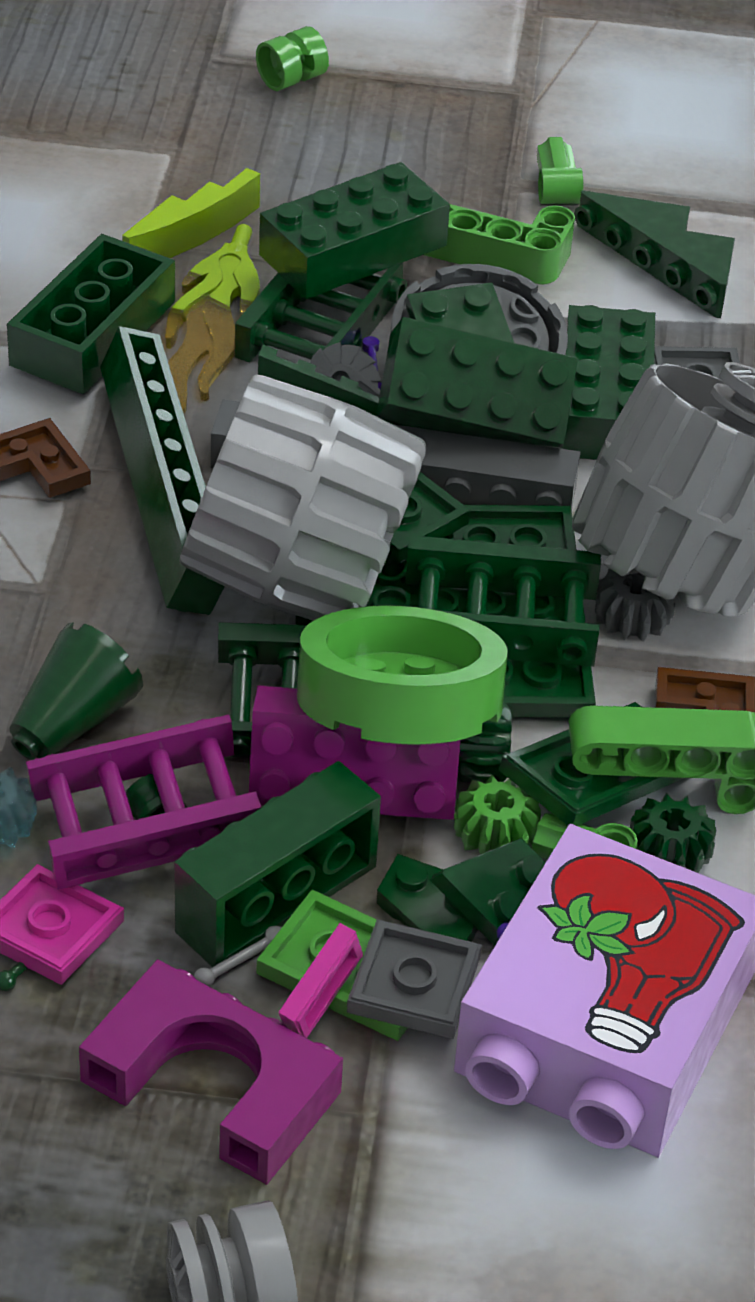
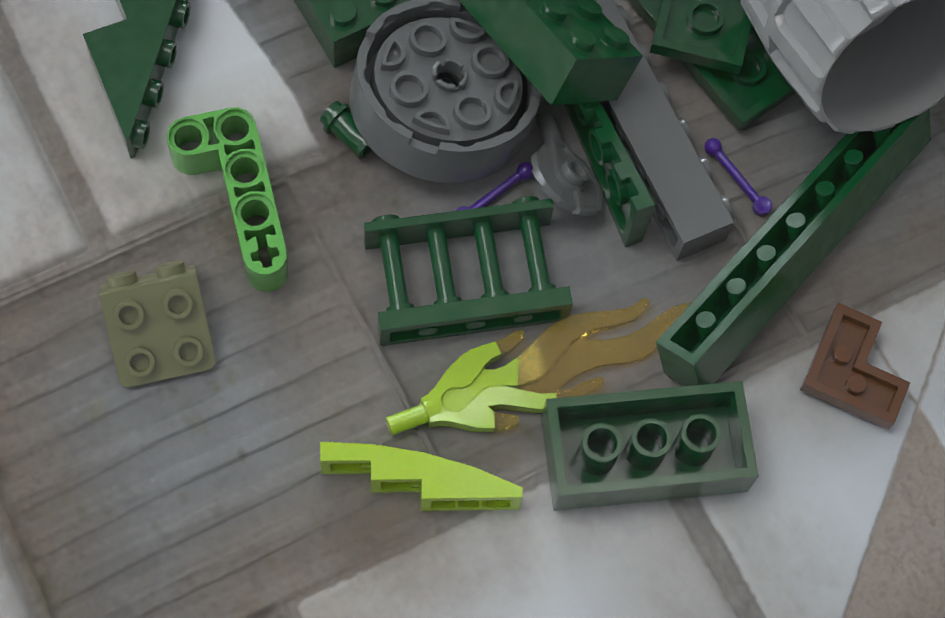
camera: 130 degrees left, 25 degrees up
bright green wheel [256,26,329,91] -> none
dark green brick [259,162,450,299] -> none
dark green wing [406,282,514,343] -> none
bright green piece [537,137,584,204] -> none
none -> olive bracket [99,260,216,387]

